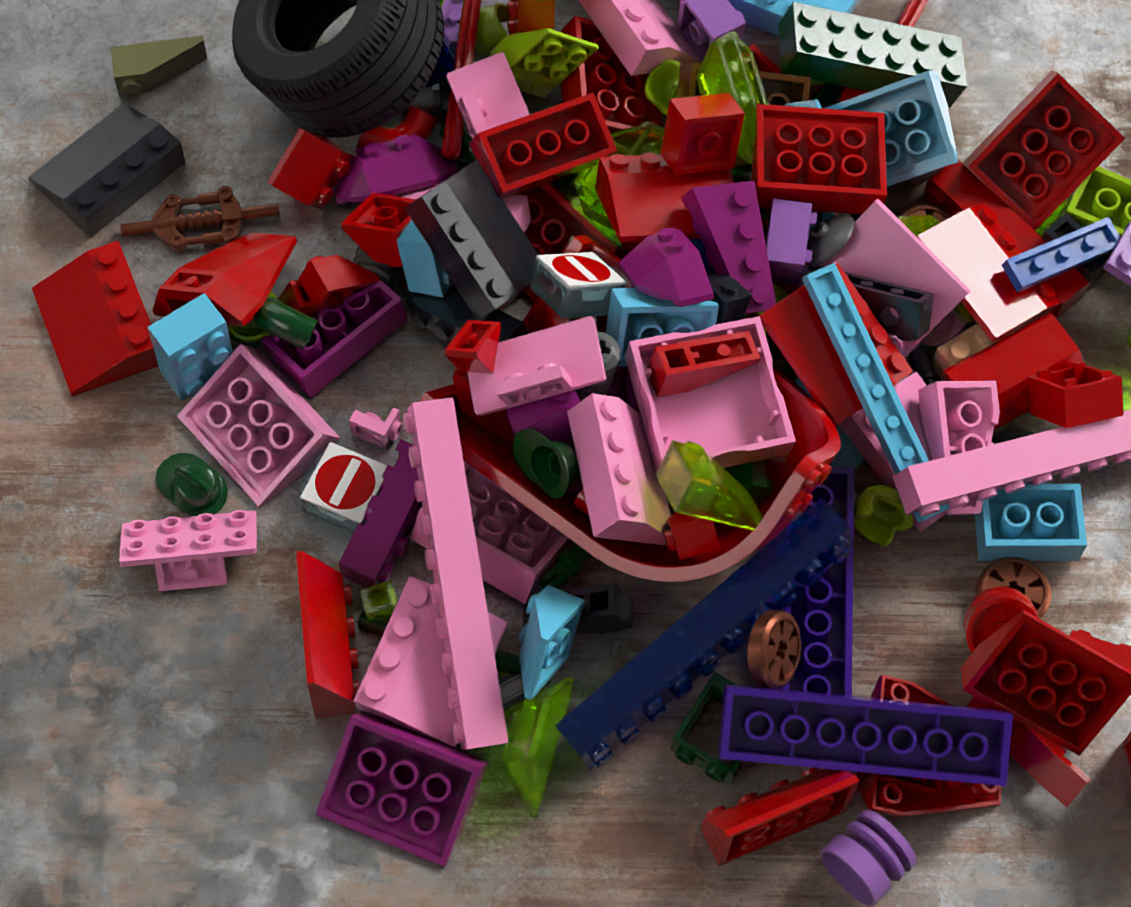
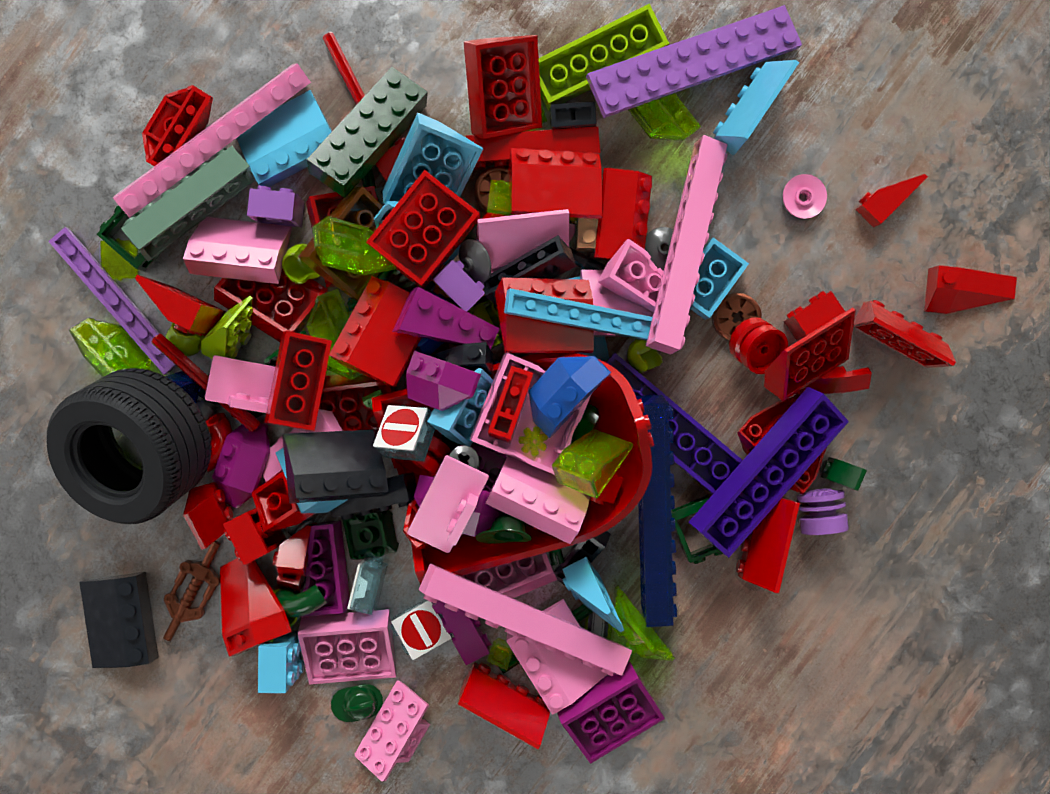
camera: 50 degrees left, 25 degrees up
red slope [32,240,159,397] -> none
olive slope [111,35,207,95] -> none
bright pink bracket [349,408,403,450] -> none
red slope [445,320,501,374] -> none
red container [661,93,745,175] -> none
copper wheel [747,610,801,689] -> none
plate [1001,217,1121,293] -> none
red container [1028,361,1124,428] -> none
none -> red brick [223,508,287,565]
none -> dark green slope [342,510,399,560]
none -> clear light blue piece [347,556,388,615]
none -> clear neon green plant [518,426,548,456]
none -> blue wedge [528,356,611,438]
none -> dark green slope [820,457,867,491]

